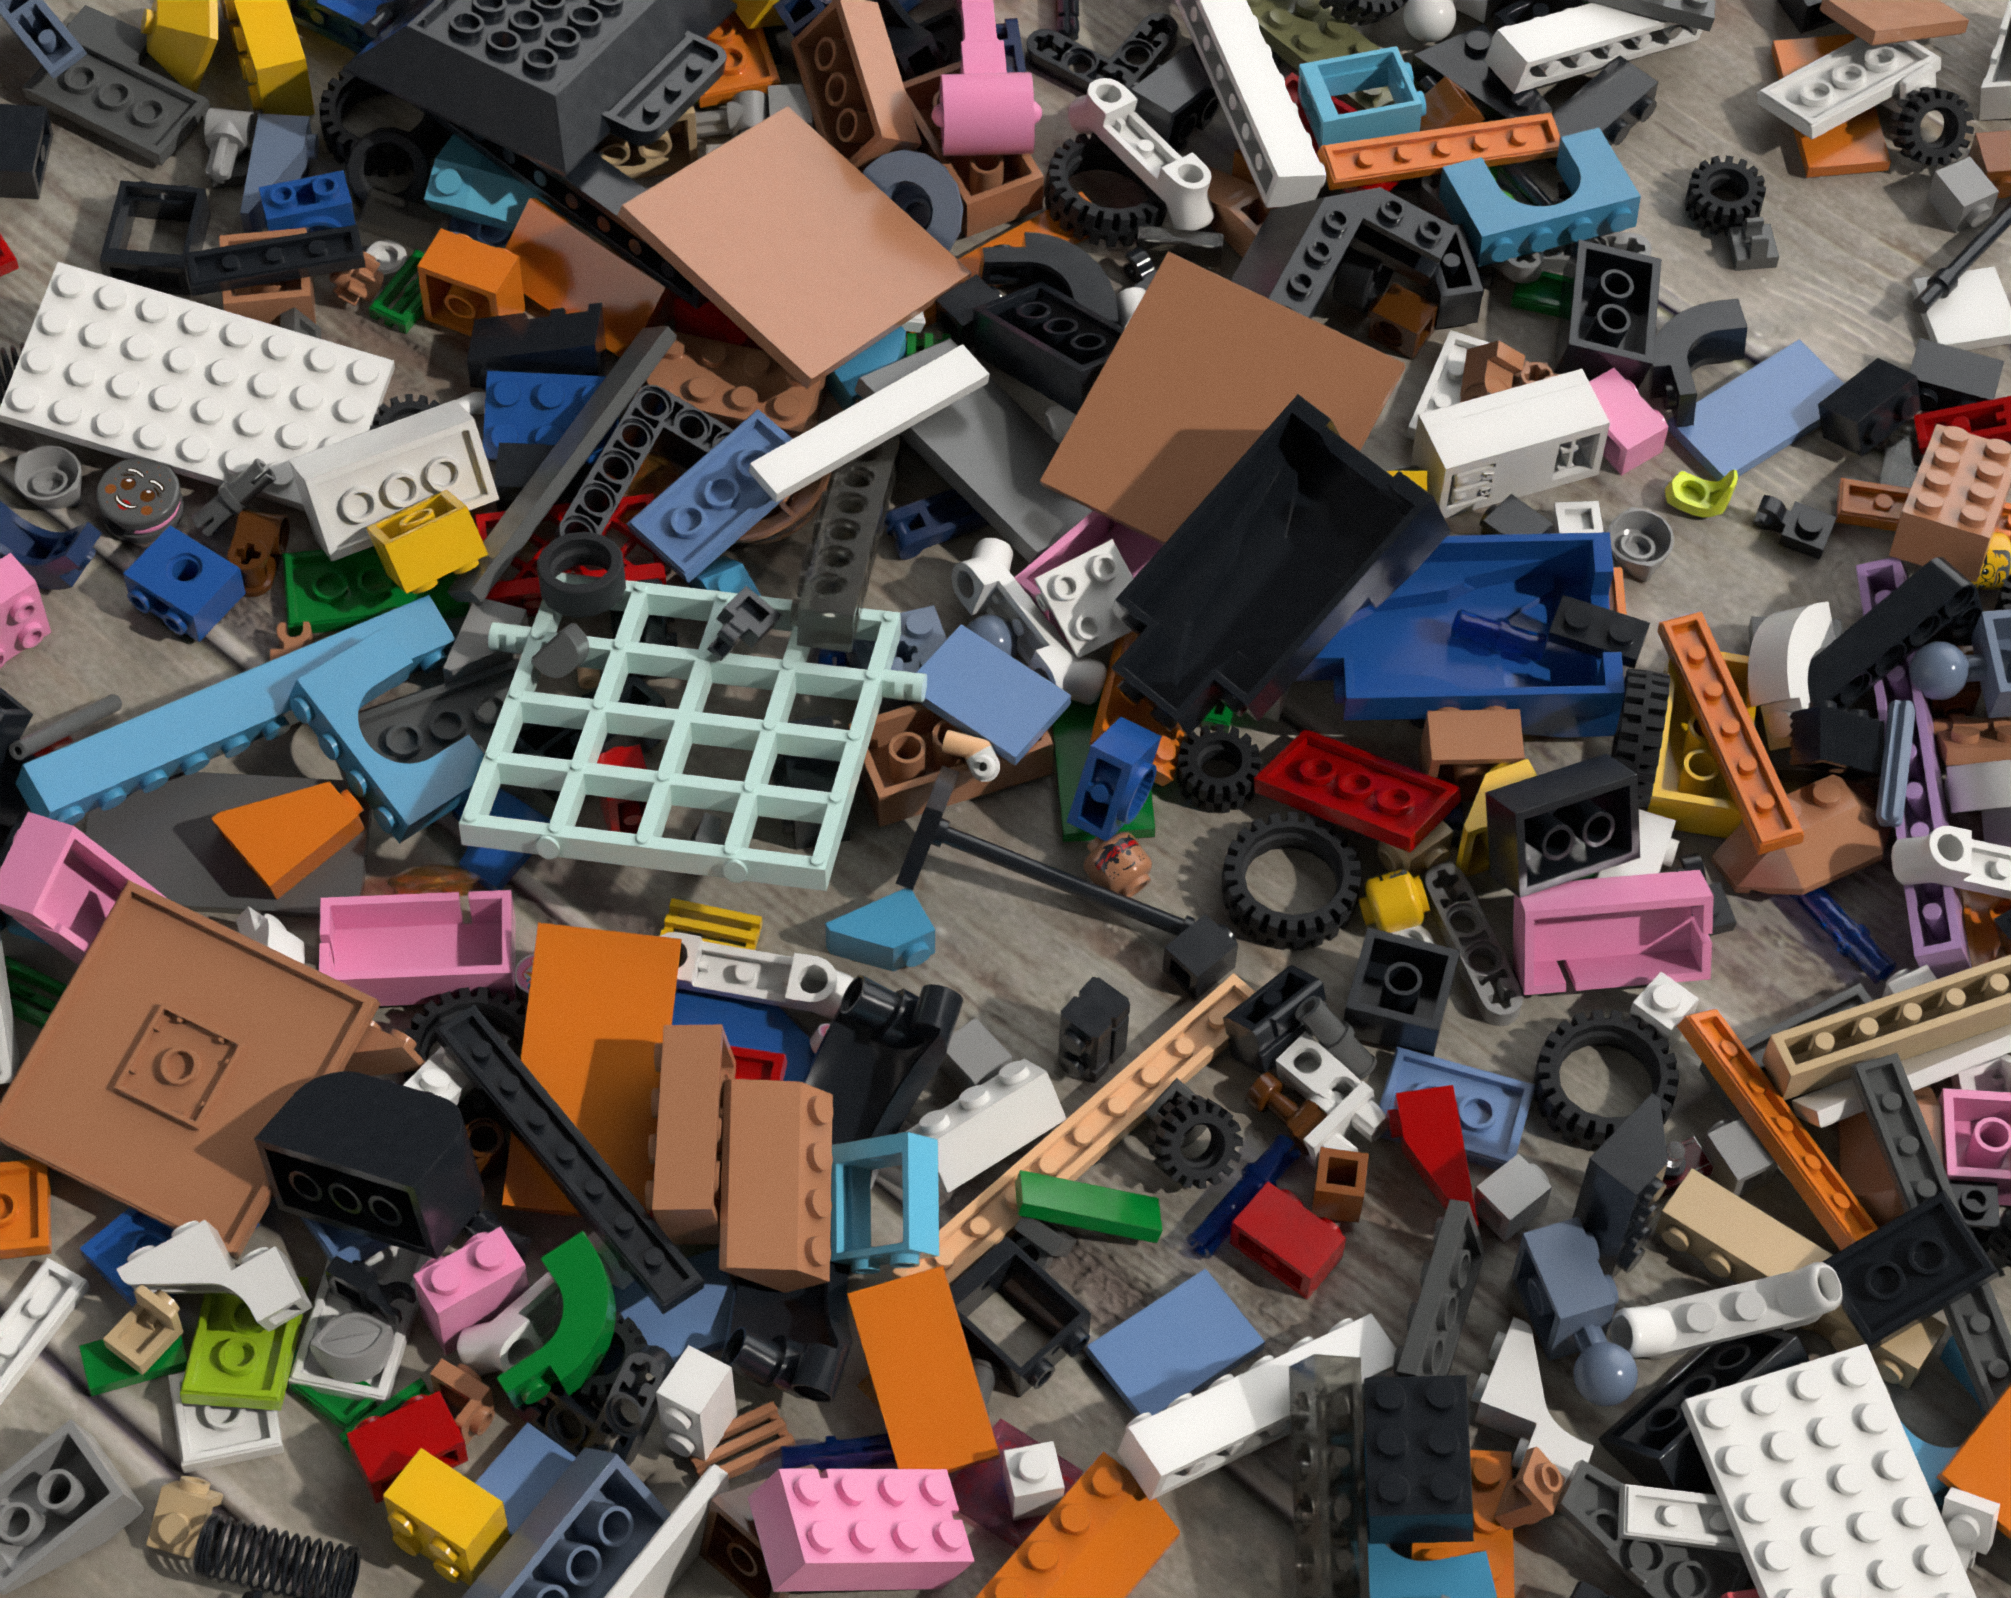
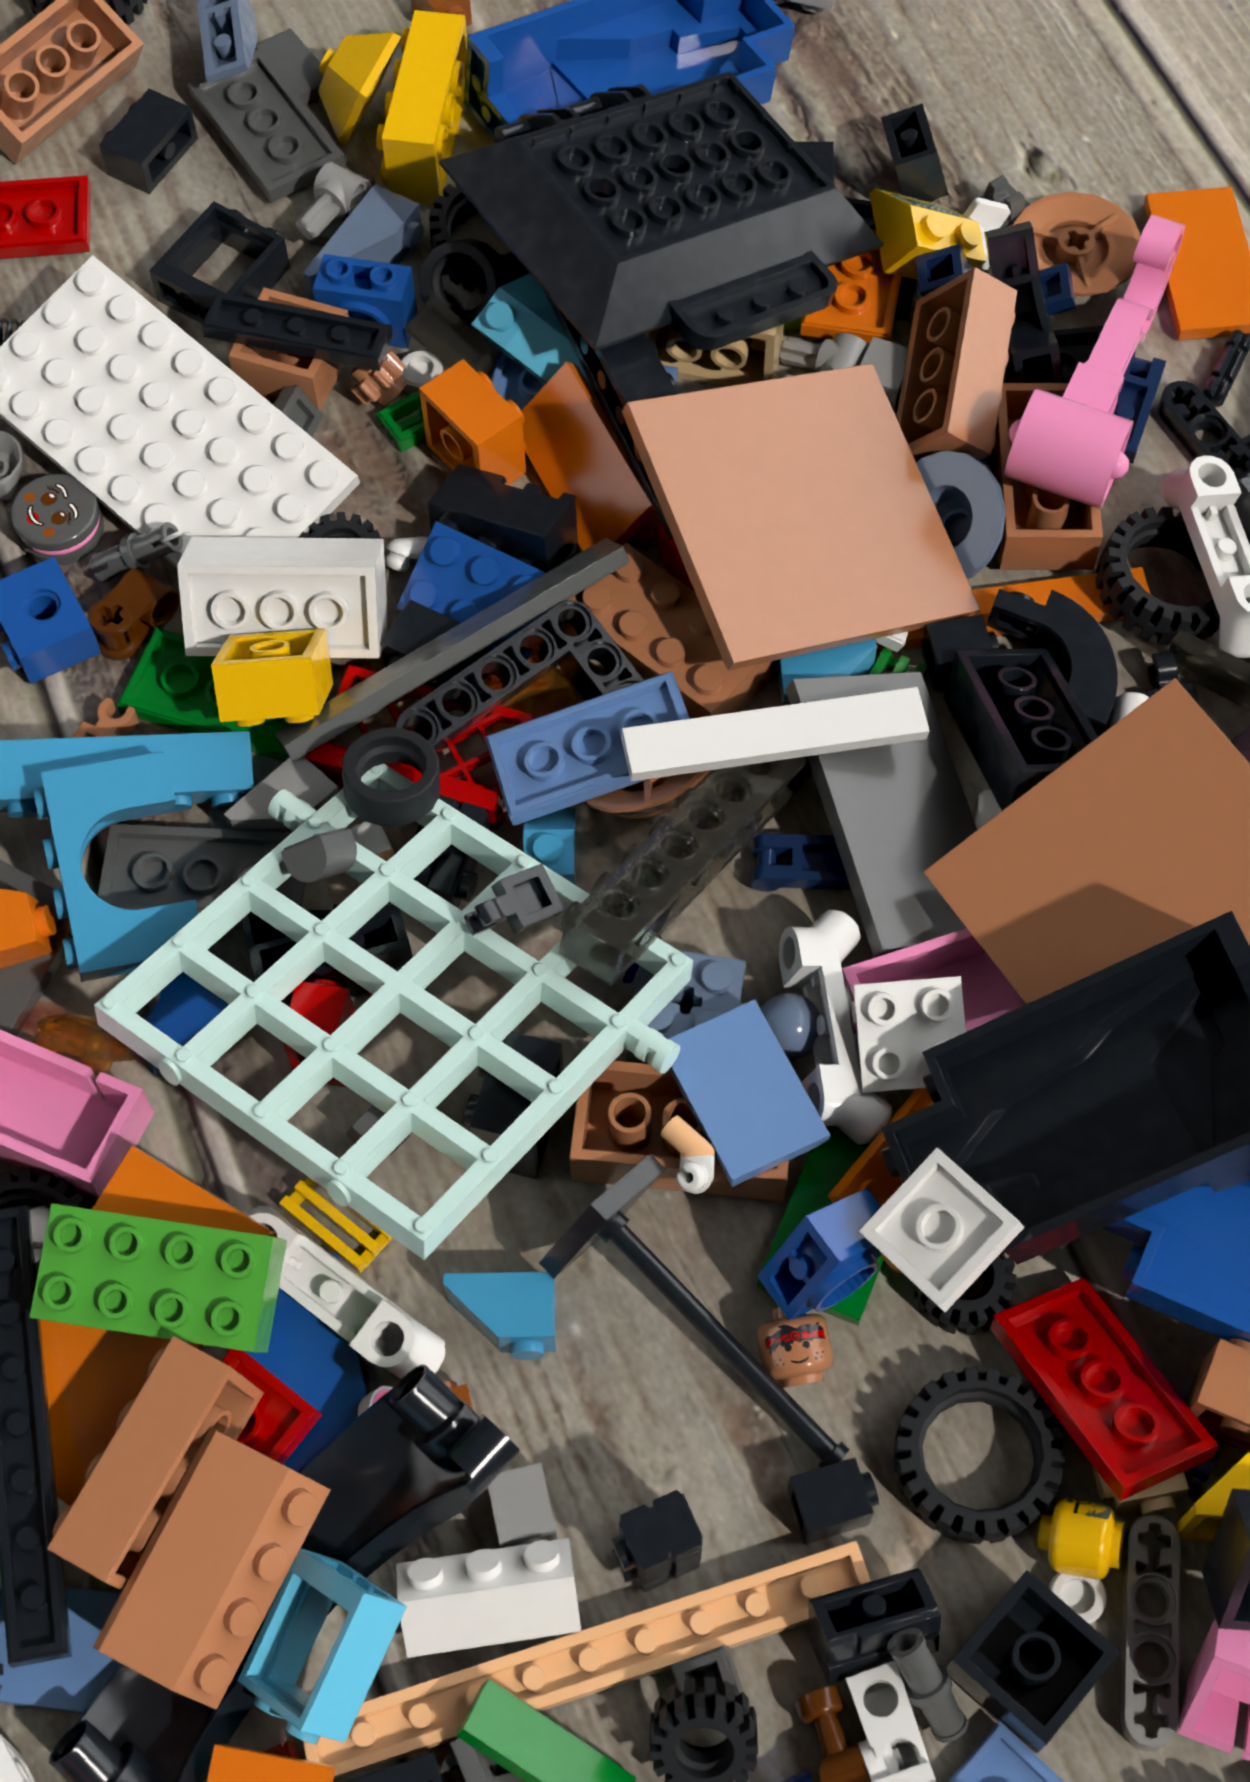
camera: 30 degrees right, 5 degrees up
none -> bright green brick [29,1203,287,1353]
none -> white plate [859,1147,1024,1312]

